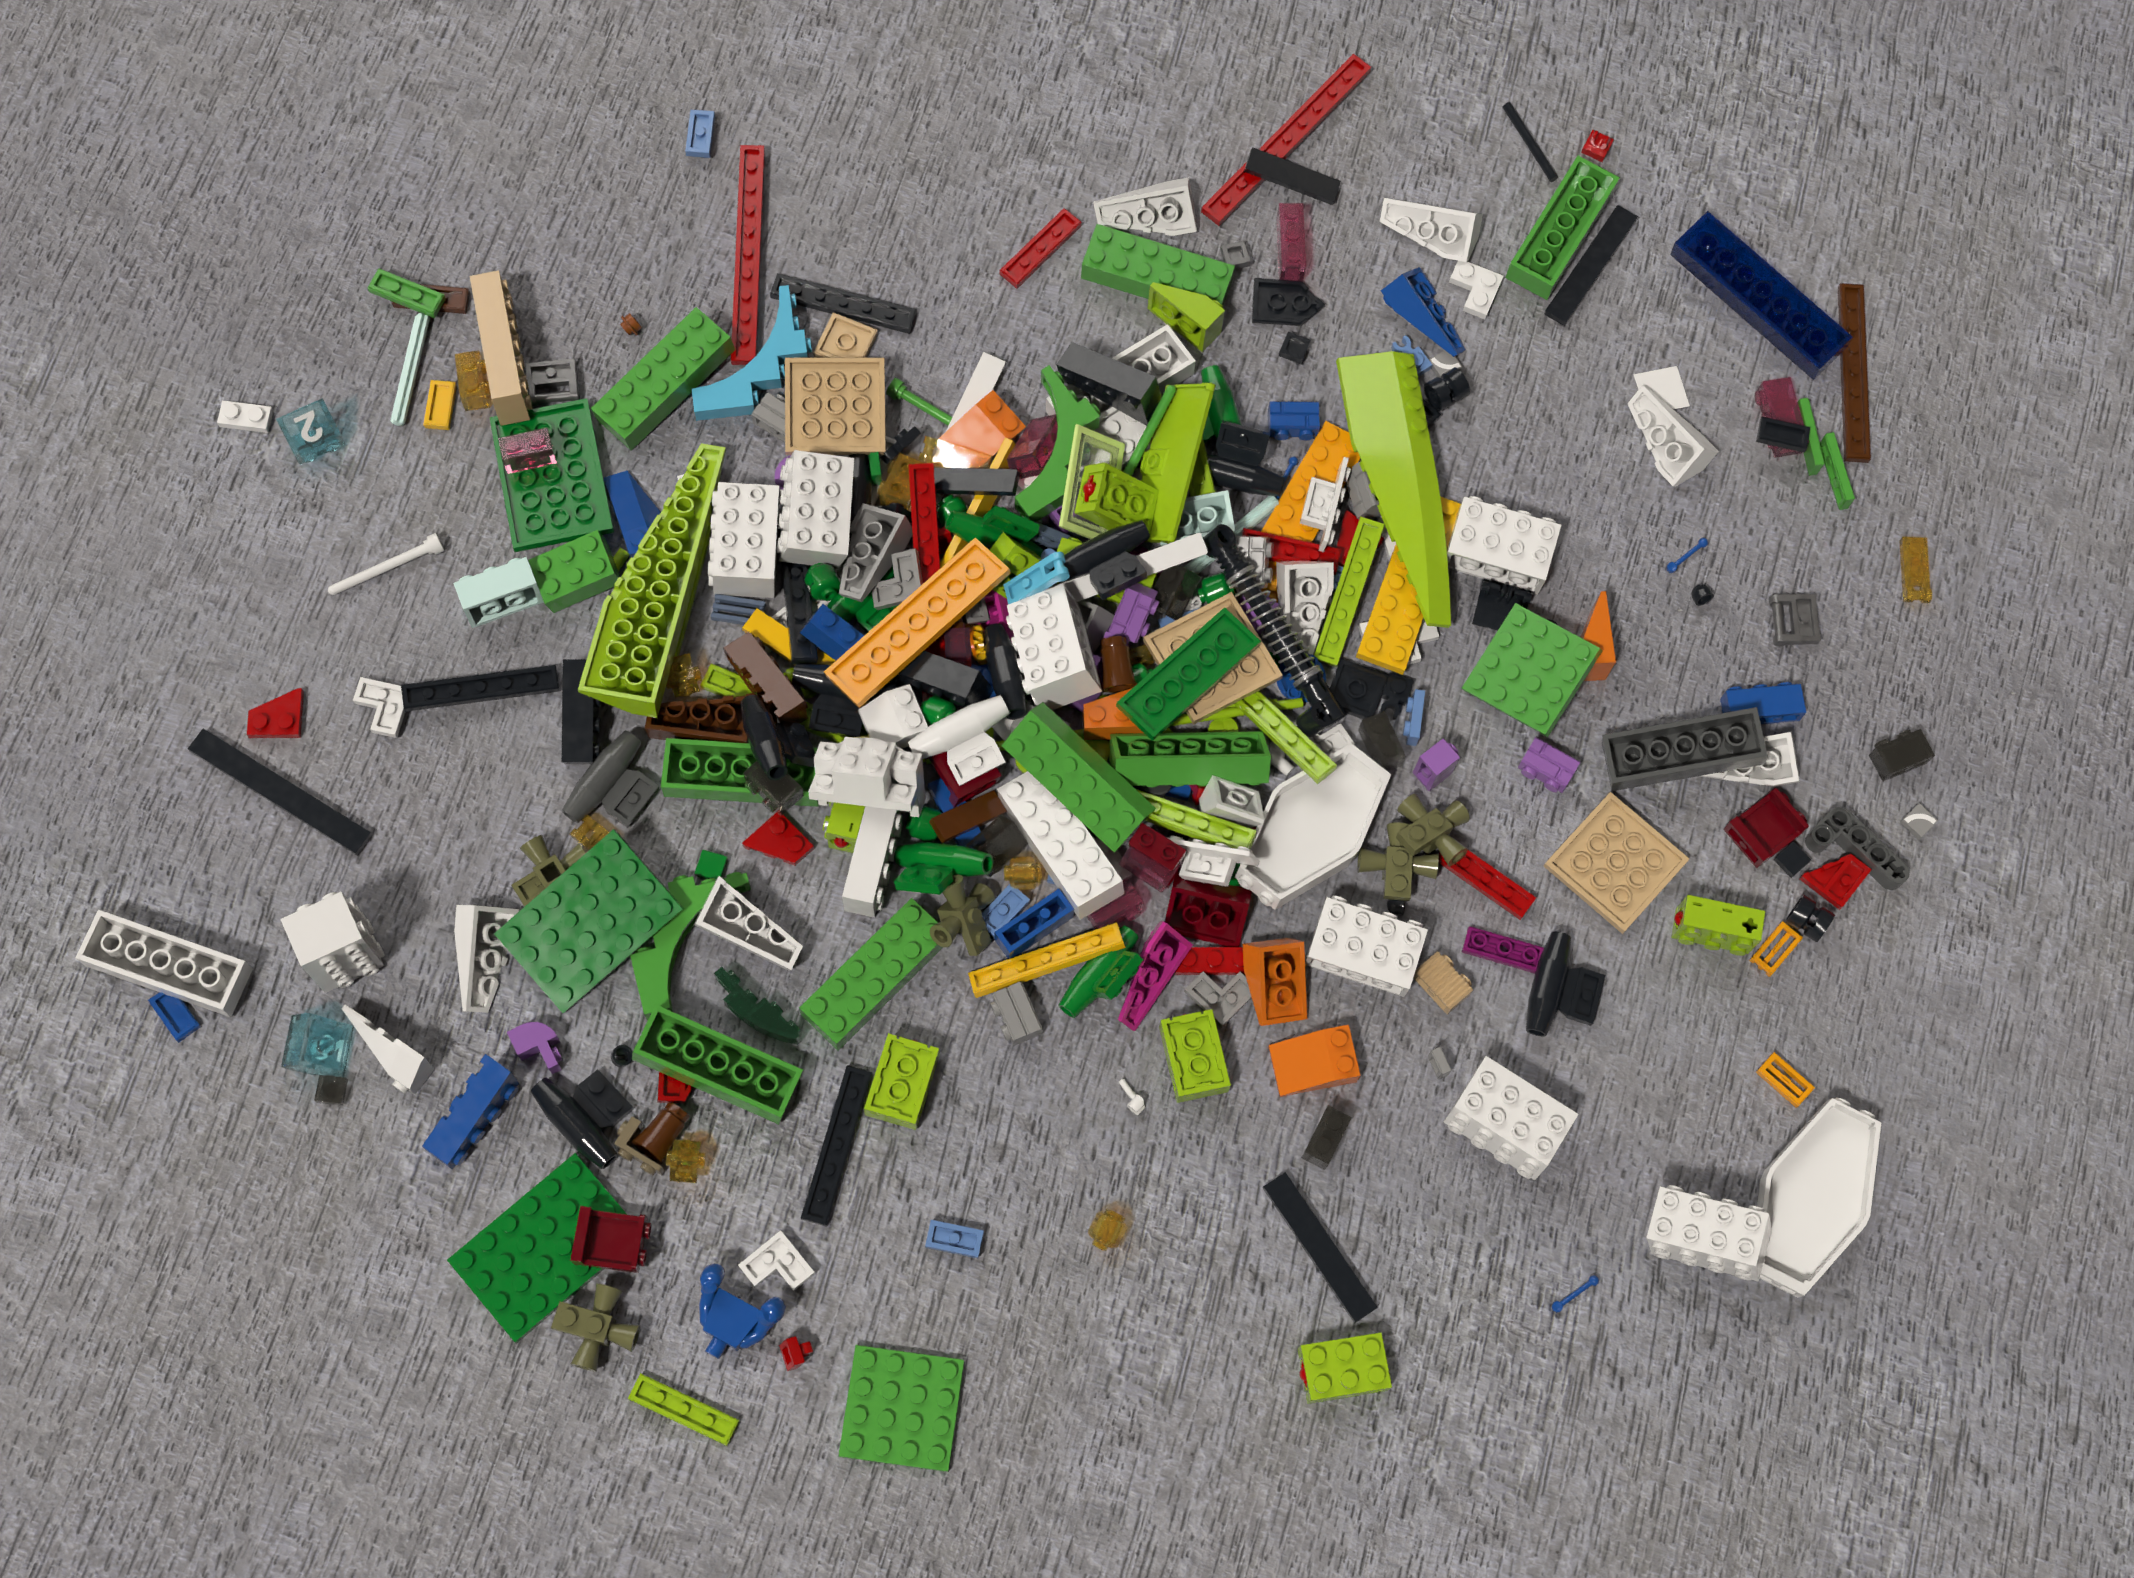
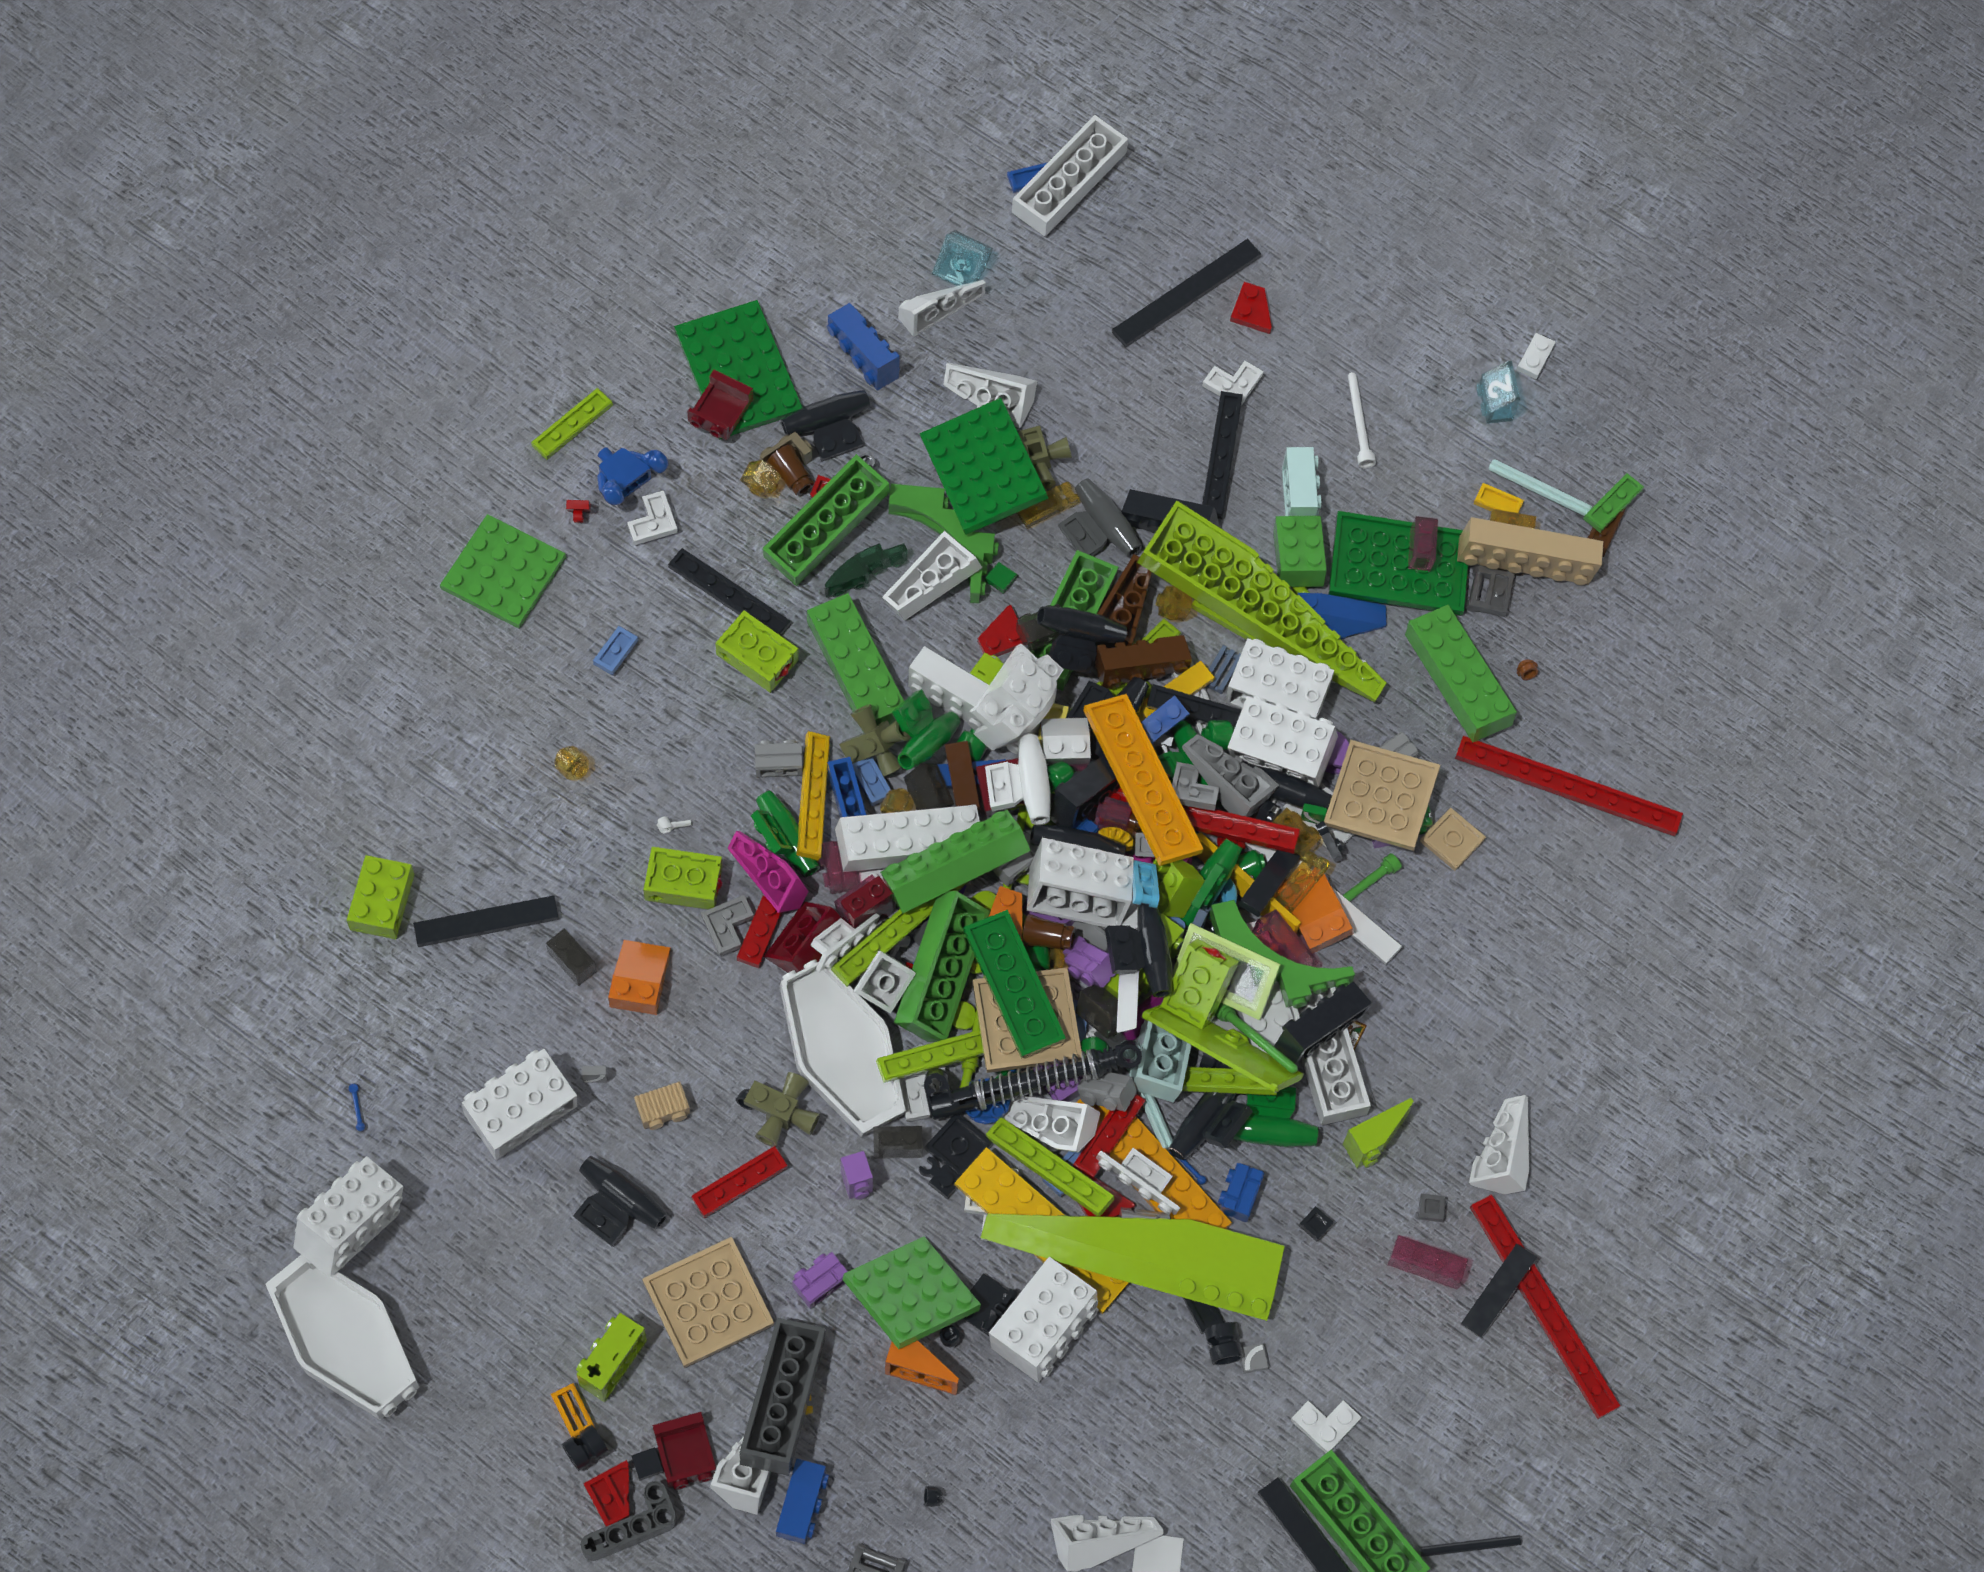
camera: 110 degrees right, 5 degrees down
white brick [280,892,385,993] -> none
clear smoke plate [314,1075,348,1106] -> none
medium lavender brick [507,1022,563,1075] -> none
olive brick [551,1283,640,1372] -> none
medium blue plate [685,110,715,158] -> none
medium azure arch [692,285,812,421] -> none
black tile [770,273,917,334] -> none
red tile [999,208,1082,289] -> none
bright green brick [1081,224,1235,306] -> none
orange slope [1243,938,1307,1026] -> none
black tile [1252,278,1325,326] -> none
white brick [1305,896,1428,997] -> none
white wedge [1380,198,1483,262] -> none
blue wedge [1381,267,1465,357] -> none
medium blue plate [1391,335,1432,377] -> none
olive brick [1396,794,1470,866] -> none
medium blue plate [1403,689,1425,746] -> none
magenta tile [1461,926,1544,974] -> none
blue hinge [1666,538,1708,573] -> none
light orange tile [1756,1052,1815,1108] -> none

